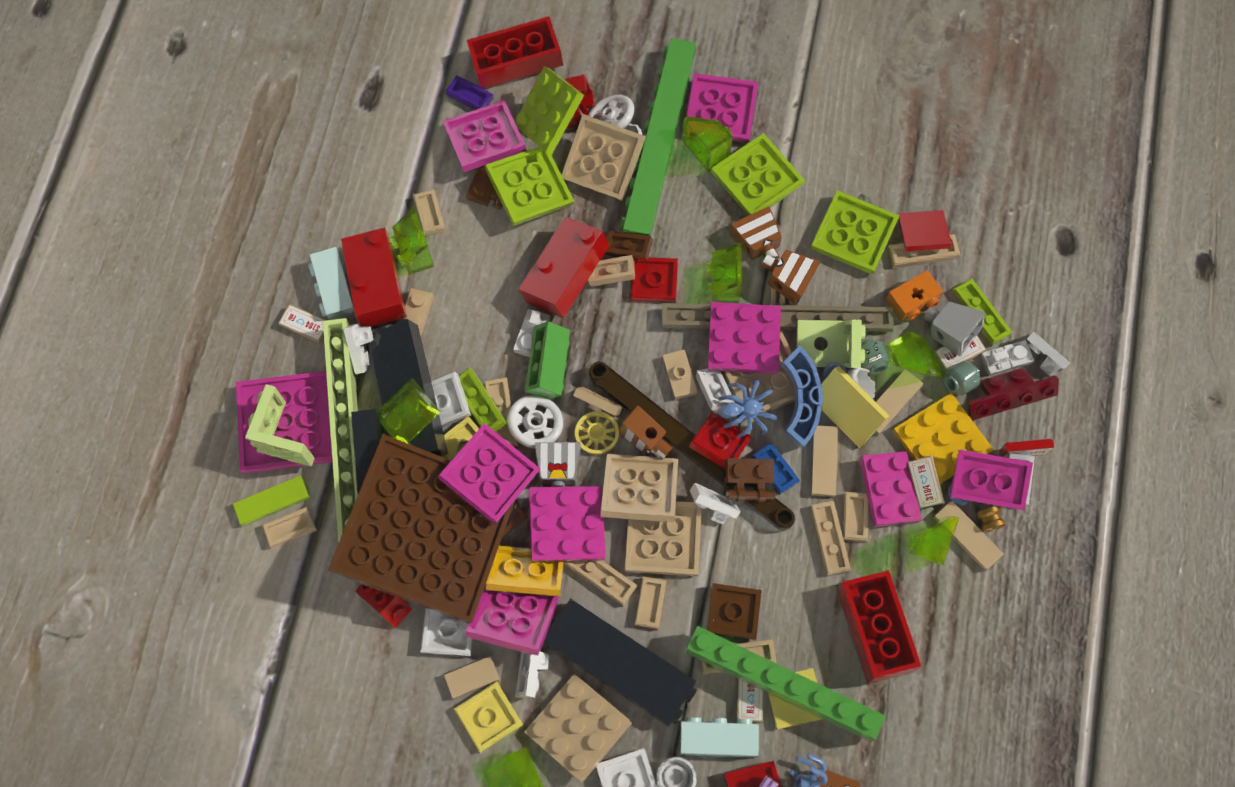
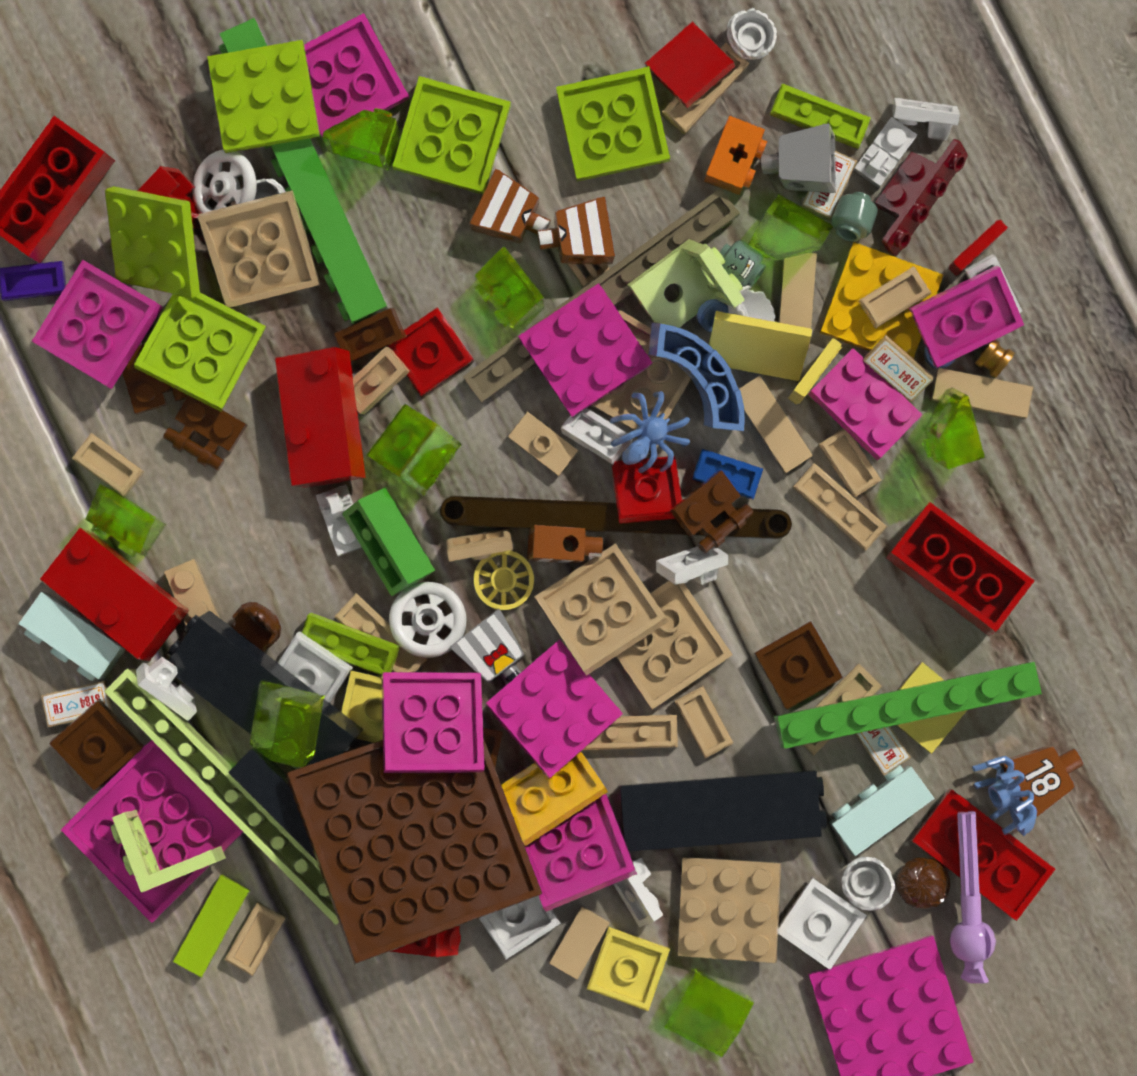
camera: 40 degrees left, 15 degrees up
none -> reddish brown plate [49,698,144,790]
none -> reddish brown plate [163,395,248,471]
none -> lime plate [207,40,320,153]
none -> reddish brown hair [231,602,281,652]
none -> clear neon green slope [367,404,462,496]
none -> white hair [727,8,777,60]
none -> light yellow tile [788,338,842,405]
none -> tan tile [858,266,931,329]

